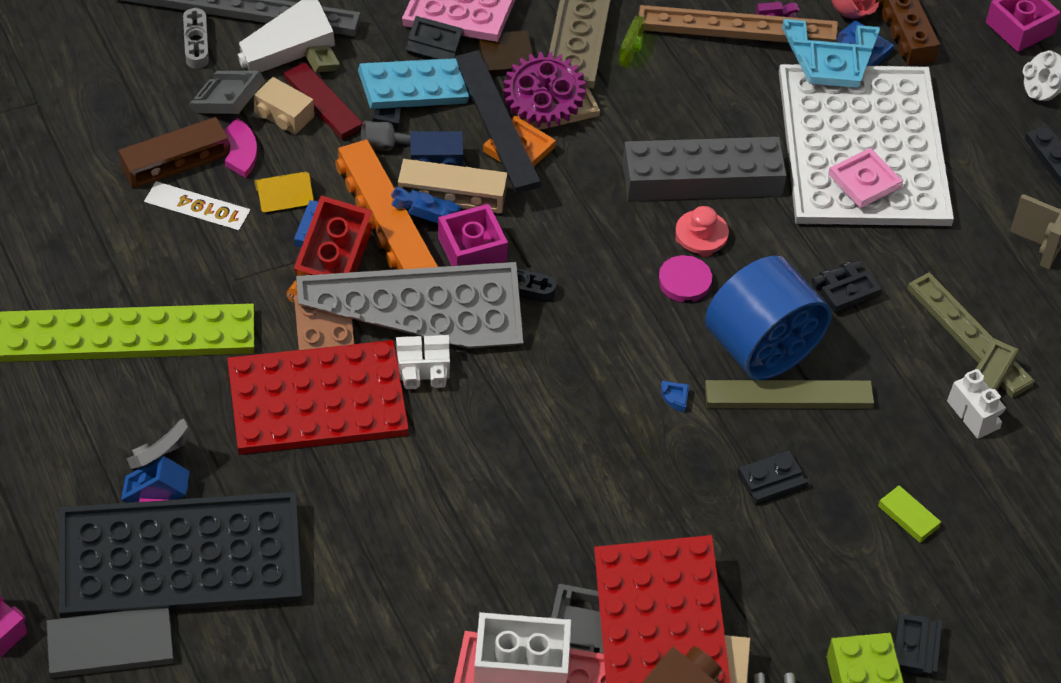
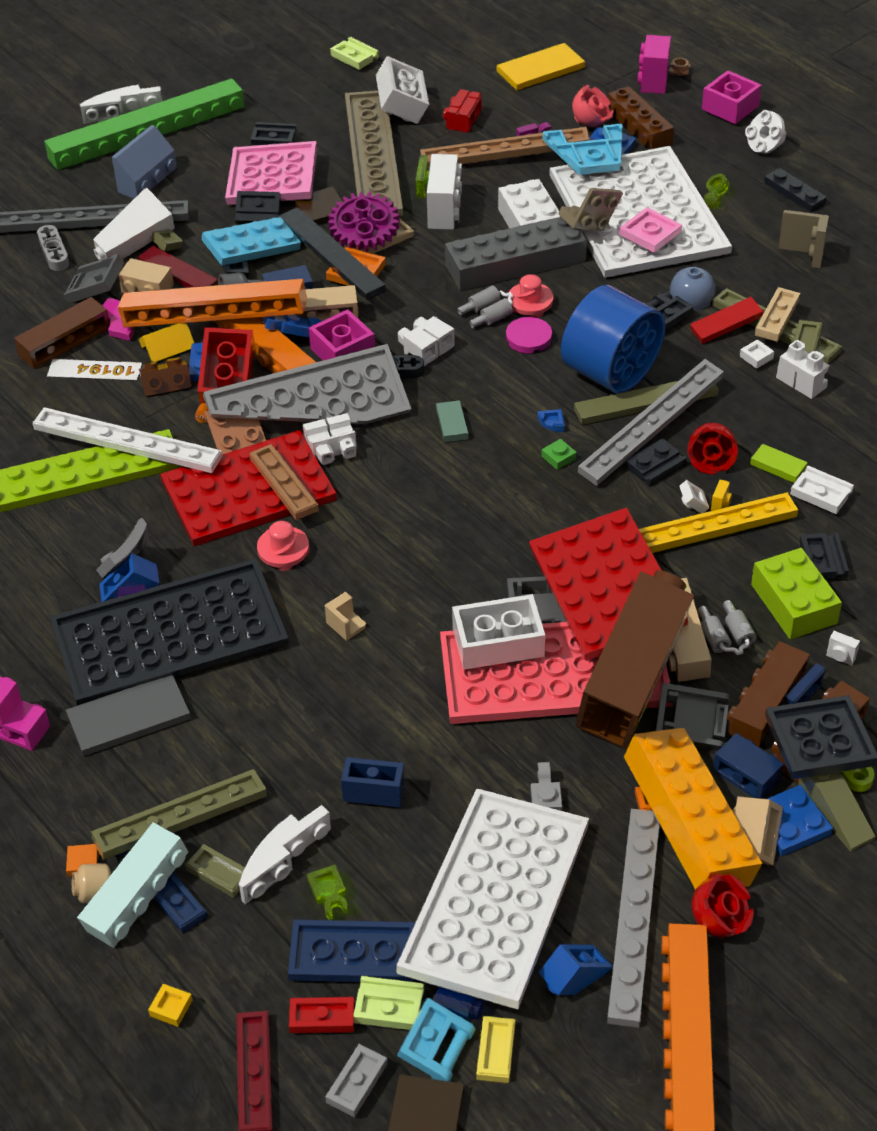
camera: 10 degrees left, 5 degrees down
none -> white tile [33,408,222,473]
none -> orange brick [117,279,307,327]
none -> reddish brown bracket [138,357,191,396]
none -> medium nougat tile [249,444,319,520]
none -> coral plate [257,521,309,571]
none -> tan panel [325,592,366,641]
none -> white hips [398,316,455,366]
none -> white brick [427,154,462,229]
none -> sand green tile [436,400,468,442]
none -> light grey piece [457,285,513,328]
none -> white brick [498,179,560,228]
none -> bright green plate [541,439,577,470]
none -> dark tan bracket [558,188,623,230]
none -> light grey plate [578,359,724,486]
none -> yellow plate [639,493,798,553]
none -> sand blue cylinder [669,267,716,311]
none -> white plate [679,480,709,514]
none -> red cylinder [687,423,738,474]
none -> red tile [690,297,763,344]
none -> clear neon green plate [703,174,729,209]
none -> yellow plate [711,480,732,511]
none -> white plate [740,339,774,369]
none -> tan plate [755,287,800,341]
none -> white plate [790,466,854,514]

